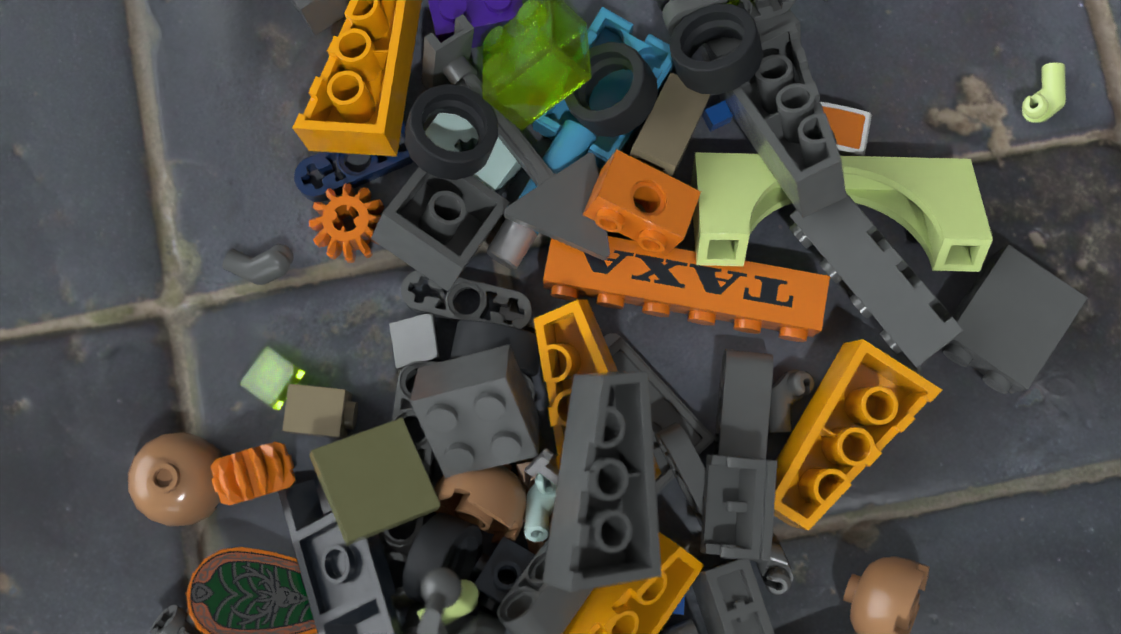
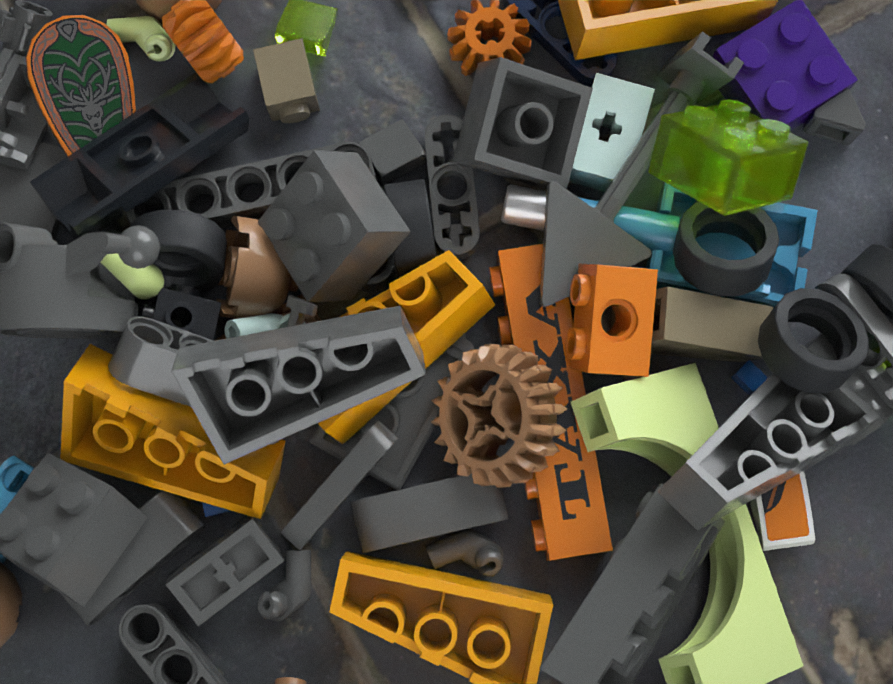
camera: 75 degrees right, 0 degrees up
olive tile [309,418,441,546] -> none
black tyre [405,84,498,180] -> none
dark grey hinge [700,454,777,561] -> none
none -> yellowish green arm [106,16,176,62]
none -> medium nougat gear [430,344,568,488]

